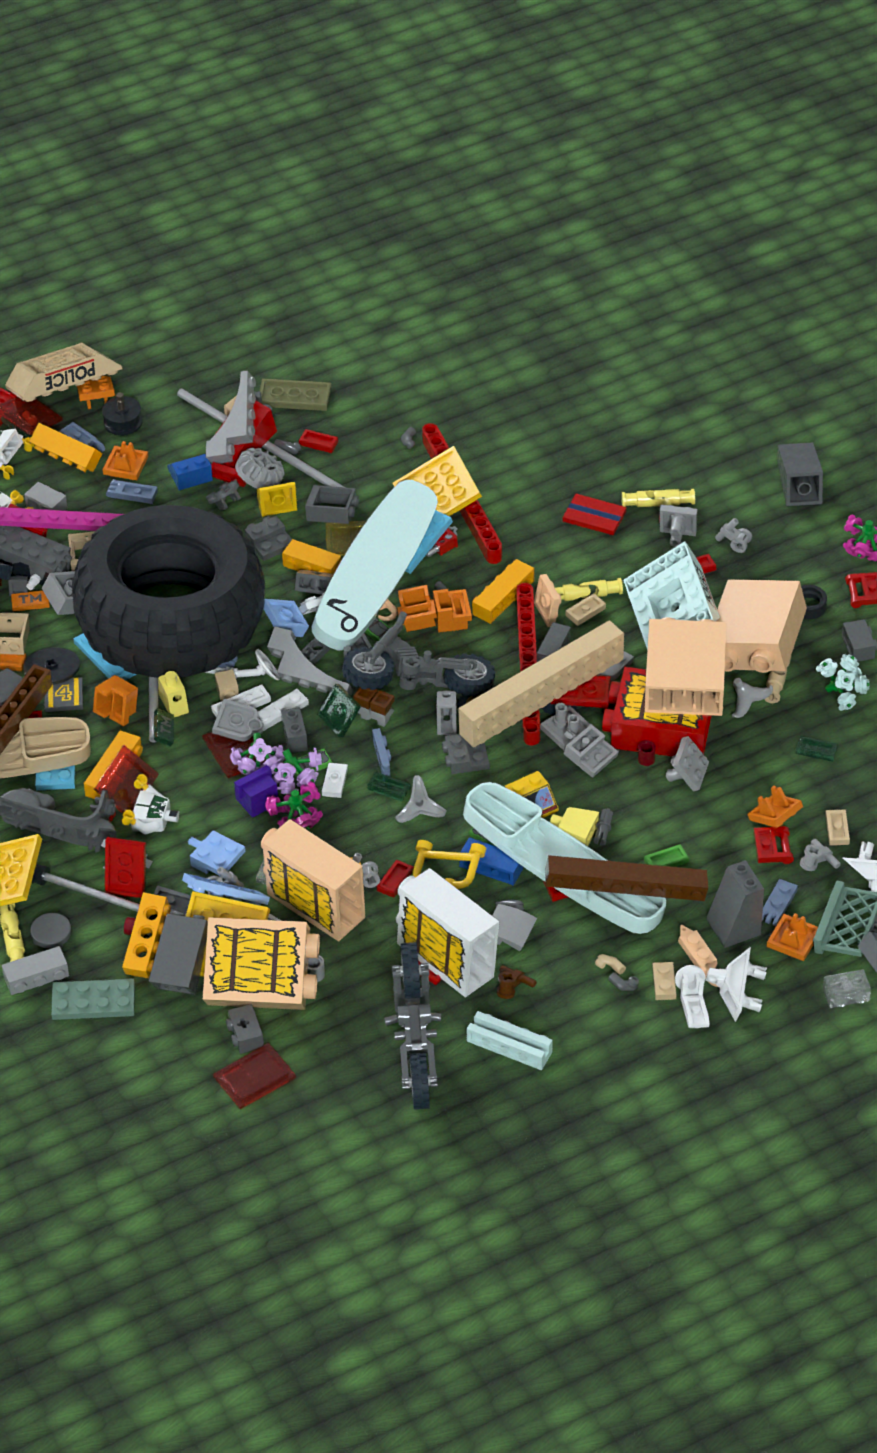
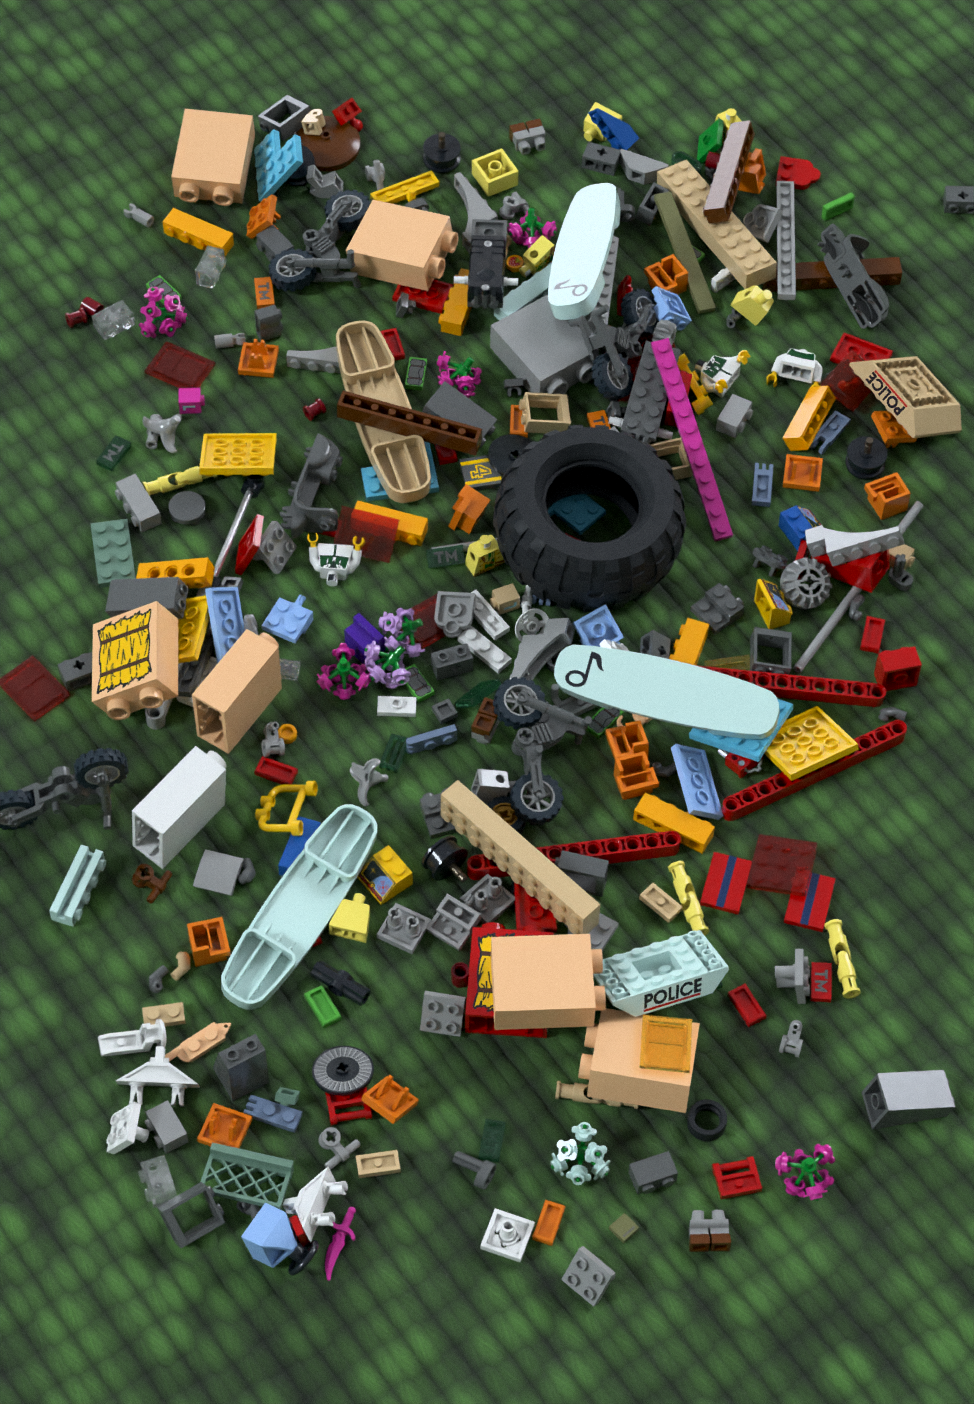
camera: 80 degrees right, 10 degrees up
olive tile [260,379,332,411] -> none
light nougat plate [534,574,561,627] -> none
reddish brown brick [545,855,708,901] -> none
dark grey axle [594,808,613,845] -> none
light grey piece [732,678,773,718] -> none
none -> white plate [107,1102,149,1154]
none -> light grey brick [144,1100,188,1154]
none -> orange plate [187,917,231,967]
none -> sand green plate [275,1087,300,1106]
none -> black piece [311,960,371,1006]
none -> piece [312,1046,374,1096]
none -> light grey plate [377,903,431,954]
none -> black wheel [421,835,468,883]
none -> dark grey plate [432,698,458,724]
none -> dark grey piece [452,1151,497,1190]
none -> clear yellow piece [639,1015,692,1073]
none -> light blue plate [671,744,723,820]
none -> red beam [695,665,886,707]
none -> red tile [700,852,752,915]
none -> clear red plate [747,834,818,897]
none -> orange plate [864,472,911,520]
none -> red brick [874,646,922,691]

